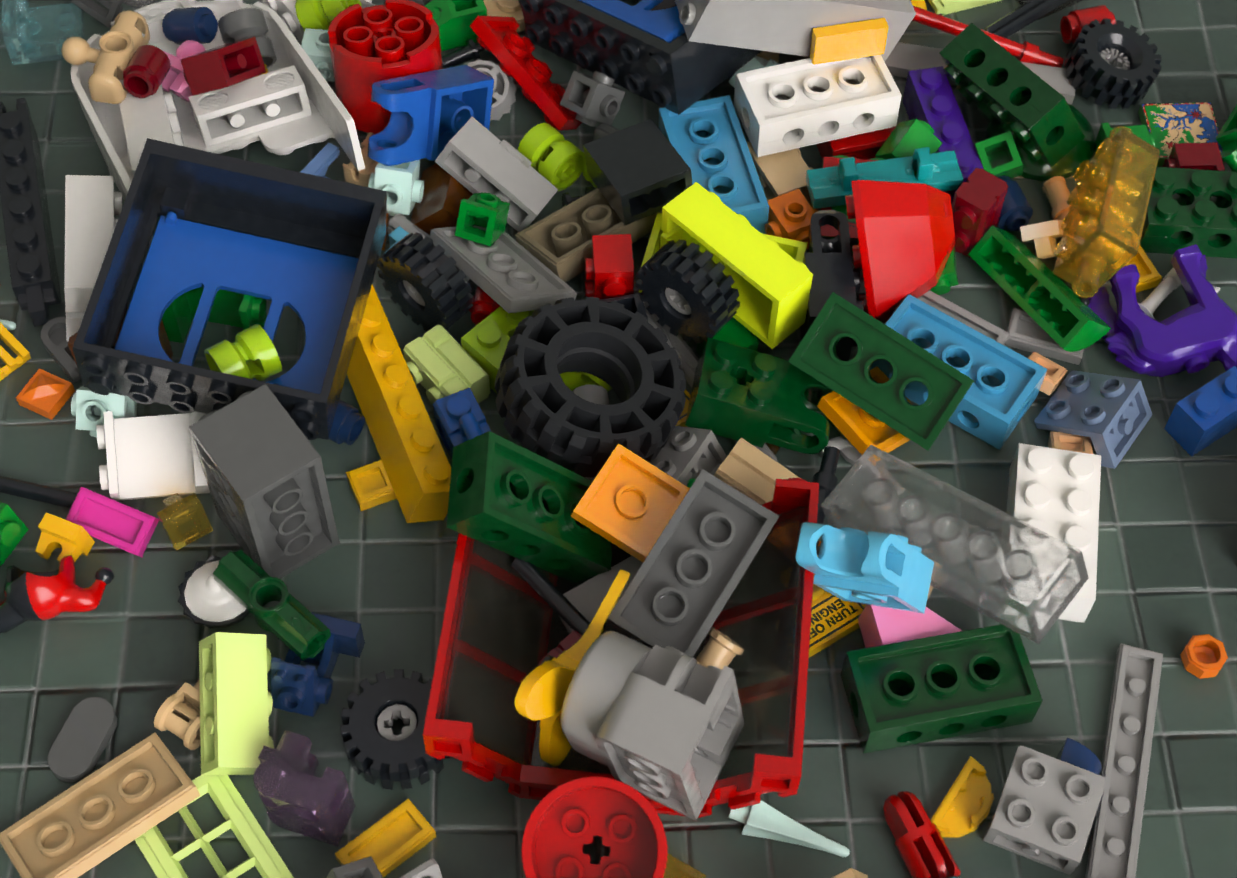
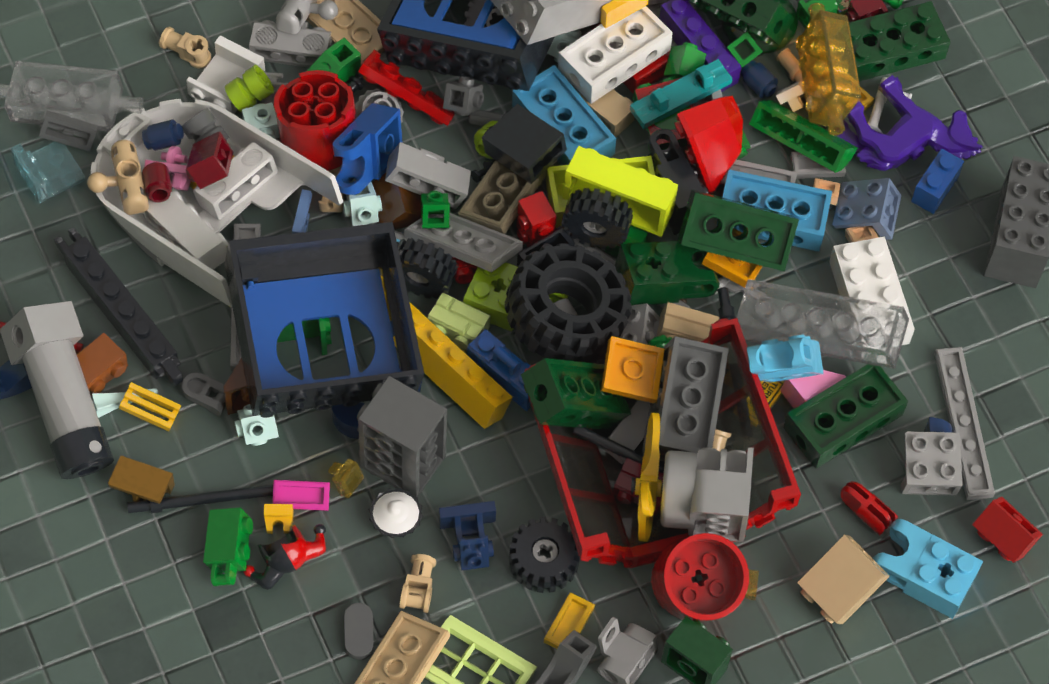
camera: 25 degrees left, 5 degrees up
orange tile [16,368,75,420] -> none
white piece [64,175,122,342] -> none
white panel [96,411,210,501] -> none
yellowish green brick [199,632,274,775] -> none
lime wheel [204,324,282,381] -> none
dark green piece [213,550,331,660] -> none
clear purple hips [253,730,355,847] -> none
yellow tile [346,460,397,511] -> none
lime wheel [517,122,585,191] -> none
light aqua piece [728,799,850,857] -> none
orange brick [765,188,818,250] -> none
yellow tile [930,756,994,838] -> none
dark red brick [952,168,1009,258] -> none
orange tile [1180,634,1228,679] -> none

